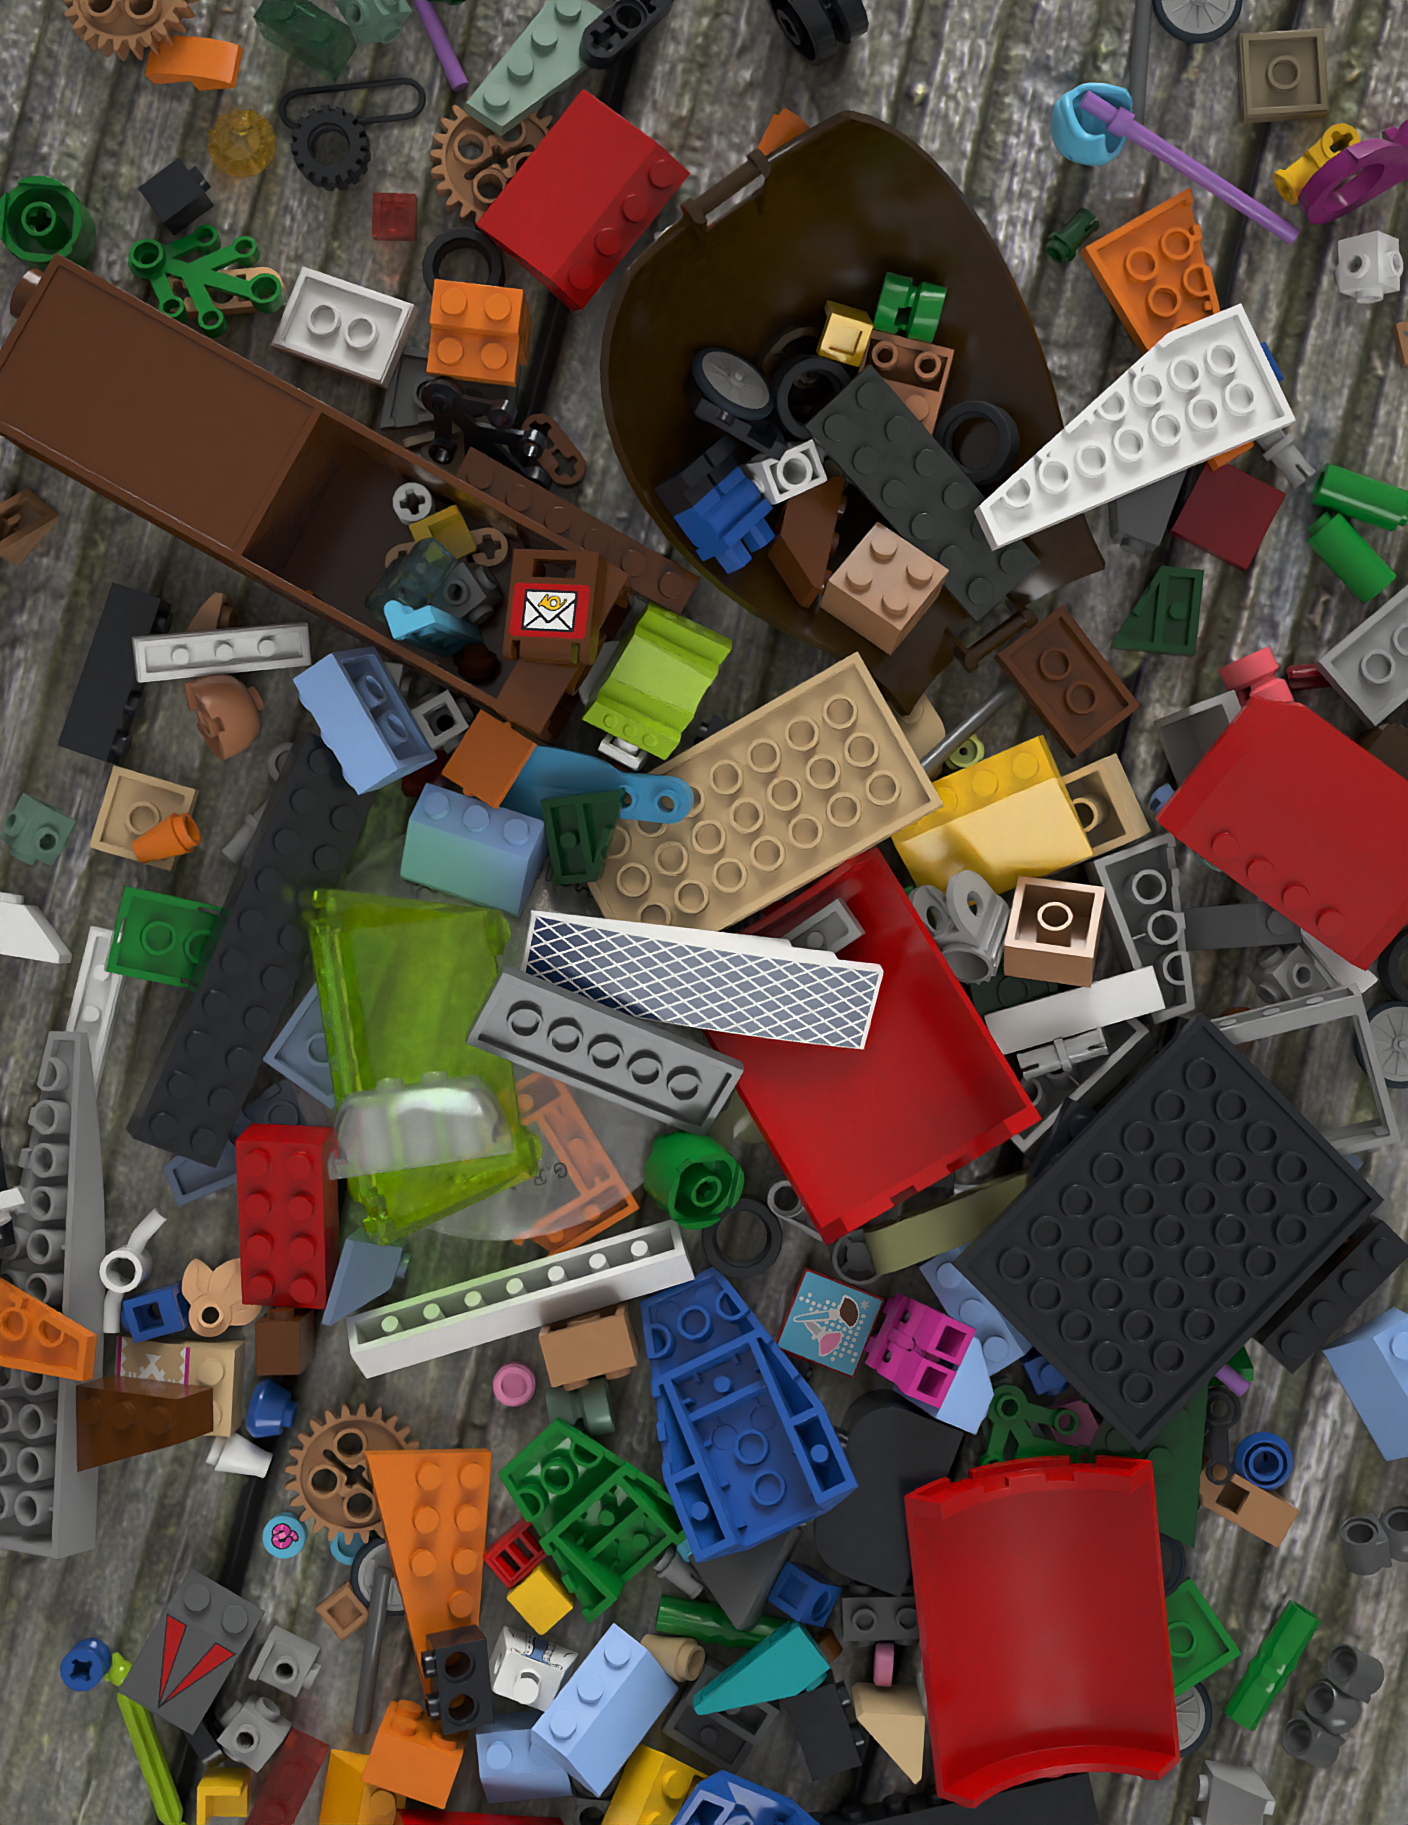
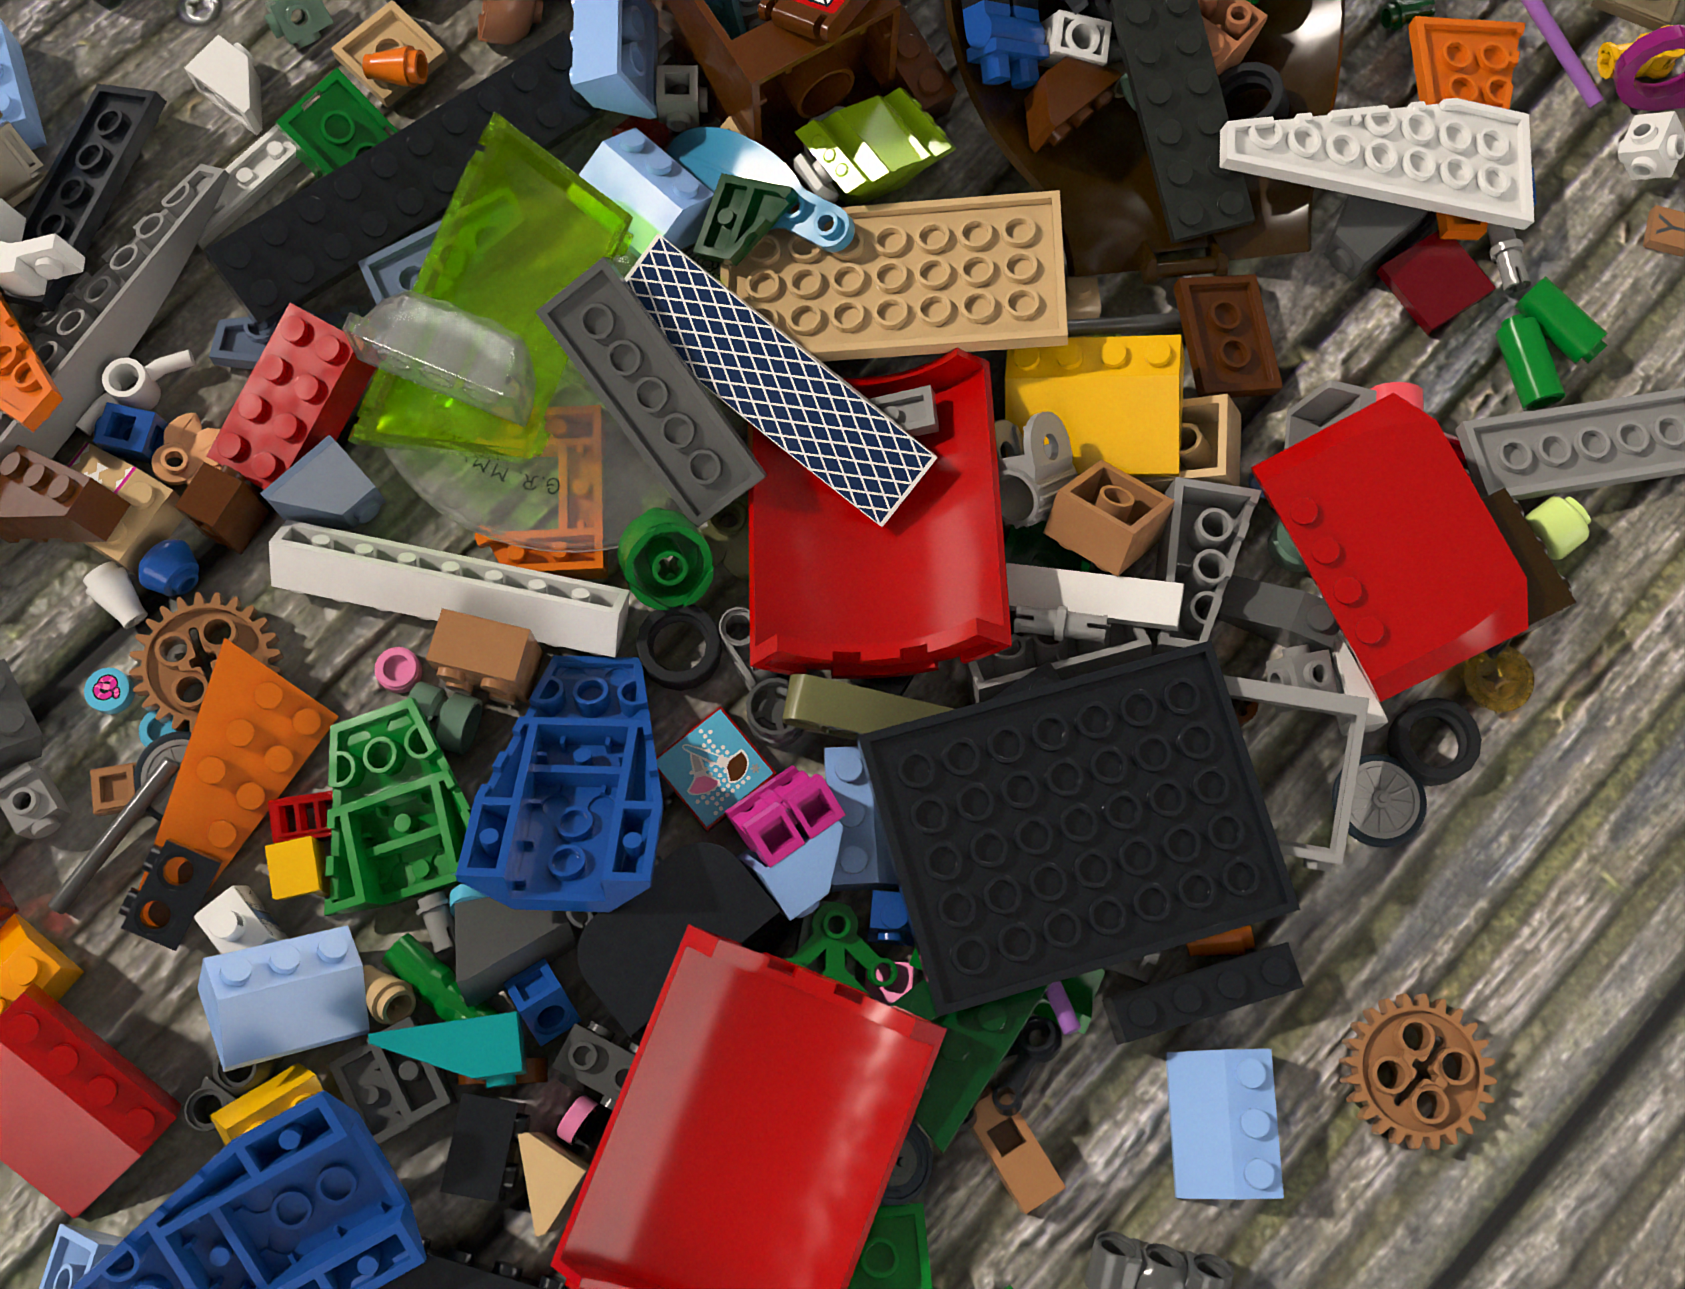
camera: 25 degrees right, 15 degrees down
orange brick [361,1700,470,1809] -> none
orange piece [441,709,537,810] -> none
light blue slope [476,1710,573,1804] -> none
medium nougat brick [820,522,949,656] -> none
dark green wing [1110,566,1204,657] -> none
blue cone [1234,1432,1293,1491] -> none

